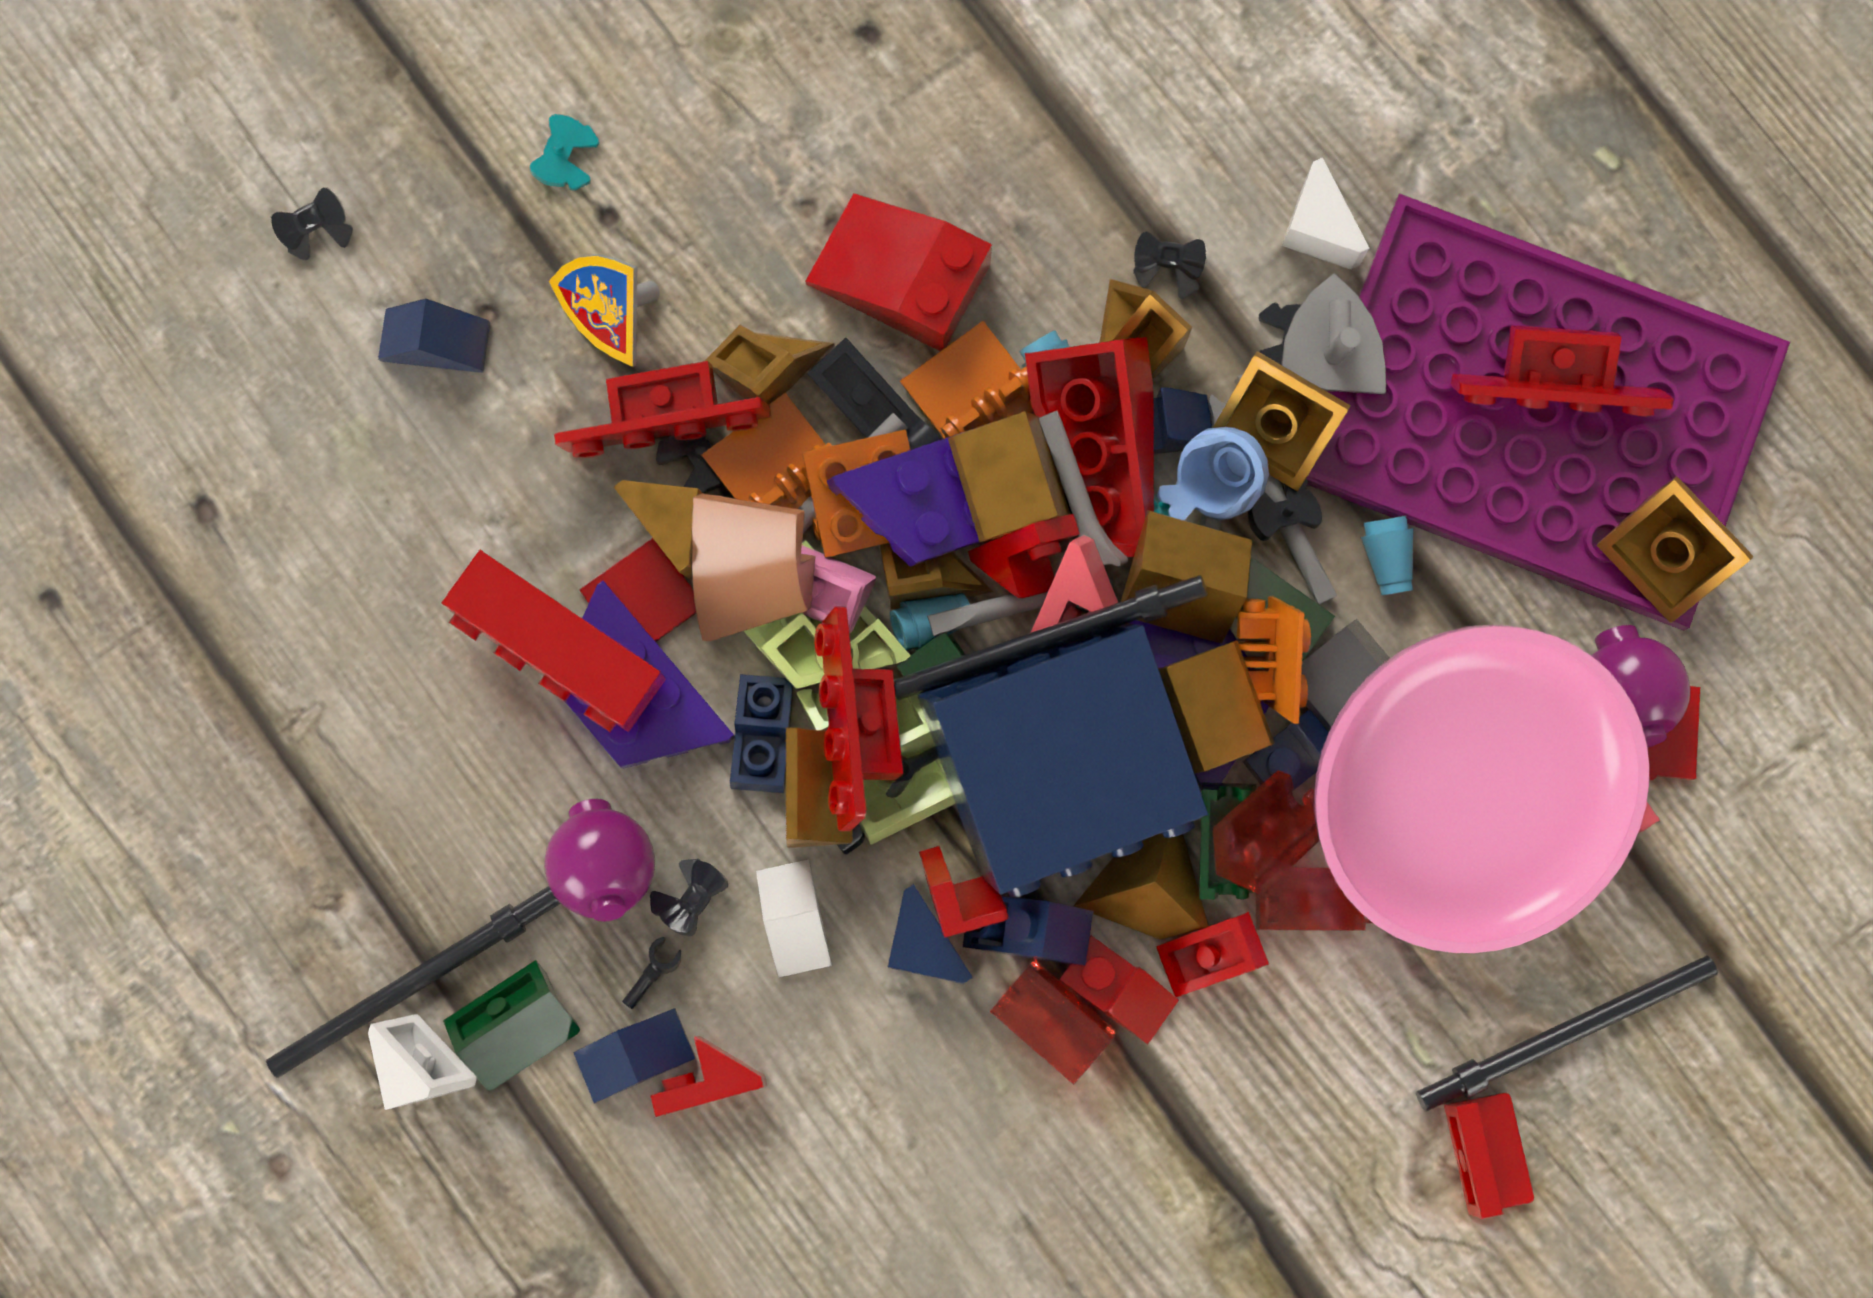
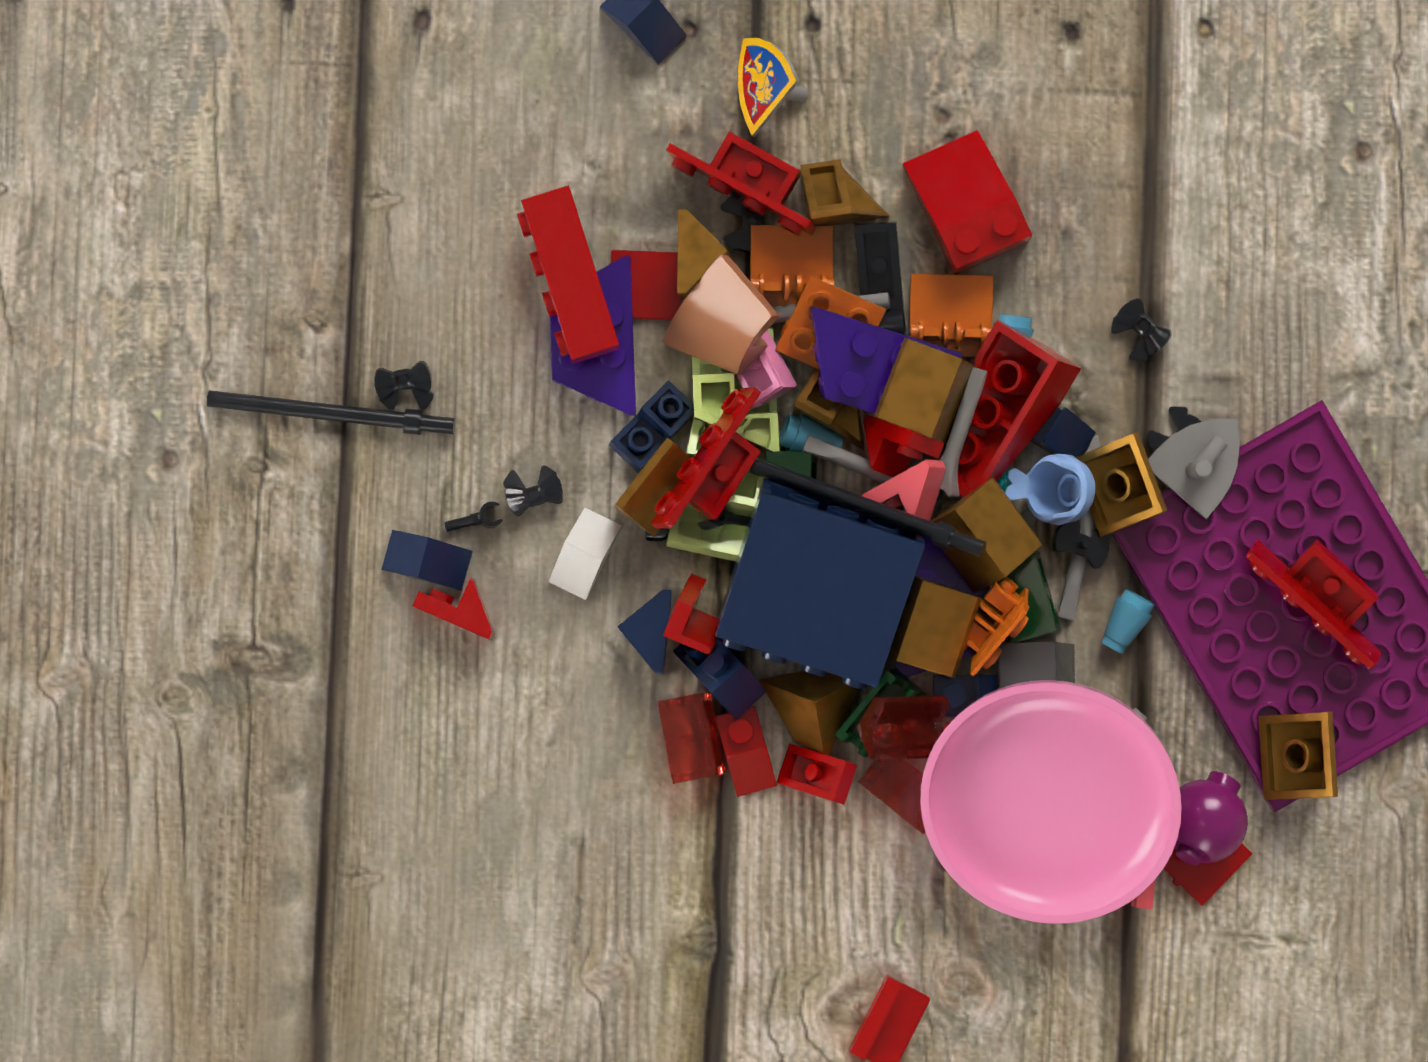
camera: 45 degrees right, 5 degrees up
white slope [368,1014,477,1110] -> none
panel [443,960,580,1090] -> none
magenta brick [544,799,655,922] -> none
pearl gold slope [1099,279,1192,380] -> none
white slope [1282,158,1370,269] -> none
black bar [1416,955,1718,1112] -> none
none -> black piece [374,361,434,410]

